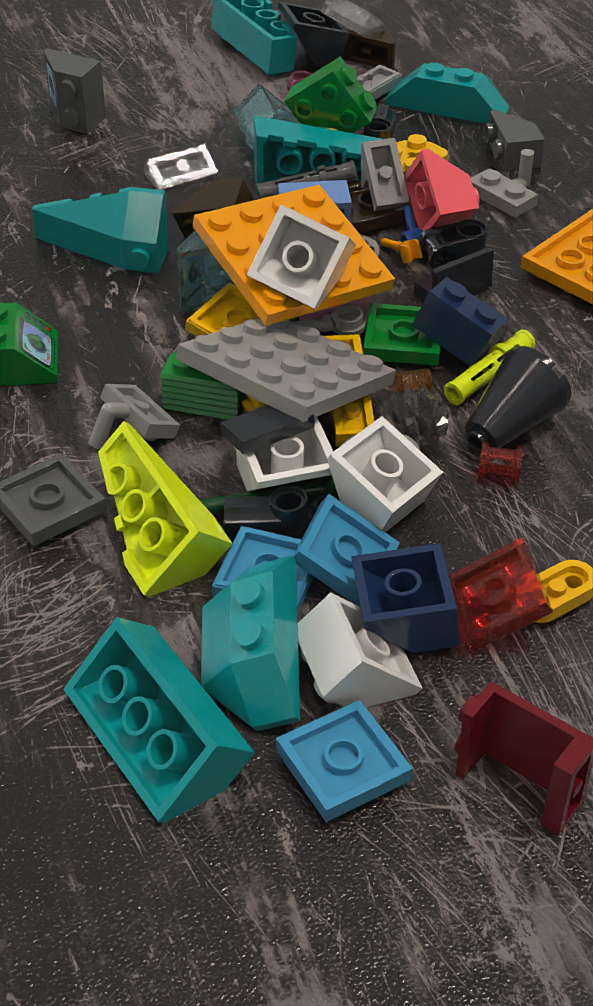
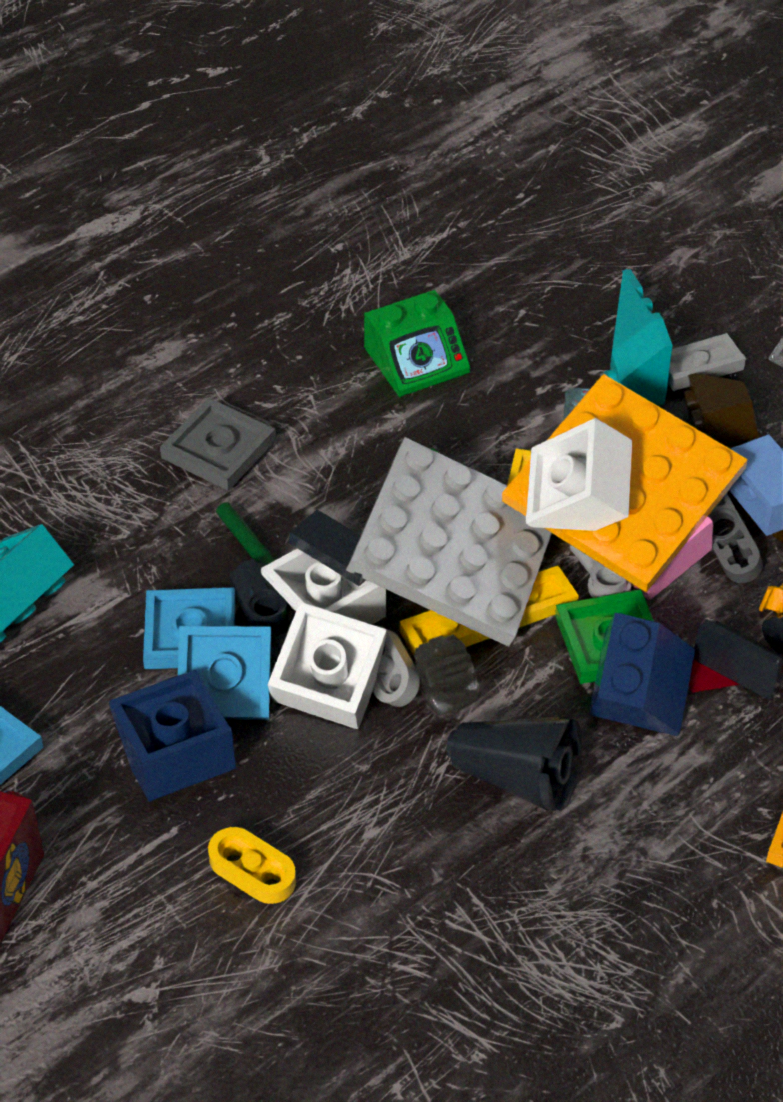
camera: 70 degrees right, 5 degrees up
light grey plate [88,384,180,449] -> none
neon yellow wedge [98,421,233,597] -> none
teal wedge [201,555,300,732] -> none
white slope [297,592,423,707] -> none
clear orange piece [393,368,432,395] -> none
neon yellow pin [444,329,536,405] -> none
clear red plate [449,538,553,653] -> none
clear red bush [477,441,524,483] -> none

